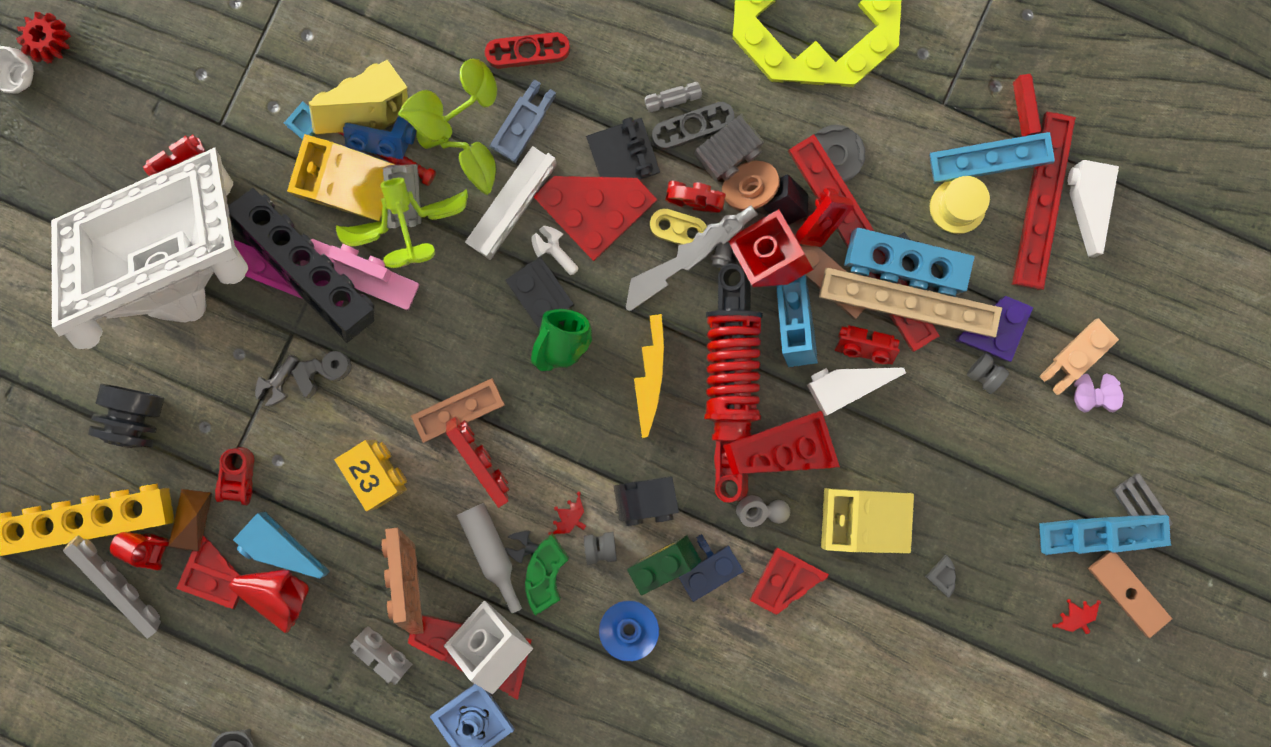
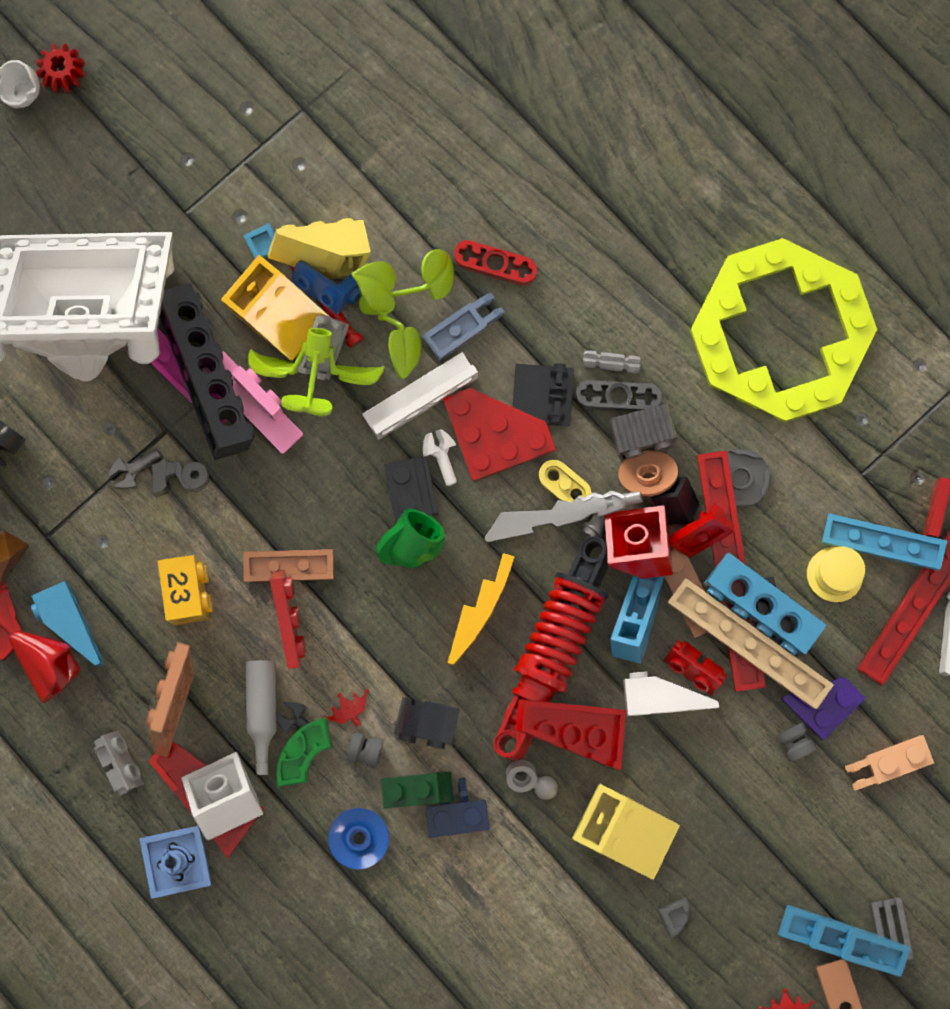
camera: 20 degrees right, 5 degrees down
red hinge [143,134,206,176] -> none
red piece [215,447,255,506] -> none
red plate [665,181,726,213] -> none
red wing [749,547,829,615] -> none
lavender piece [1074,373,1123,413] -> none

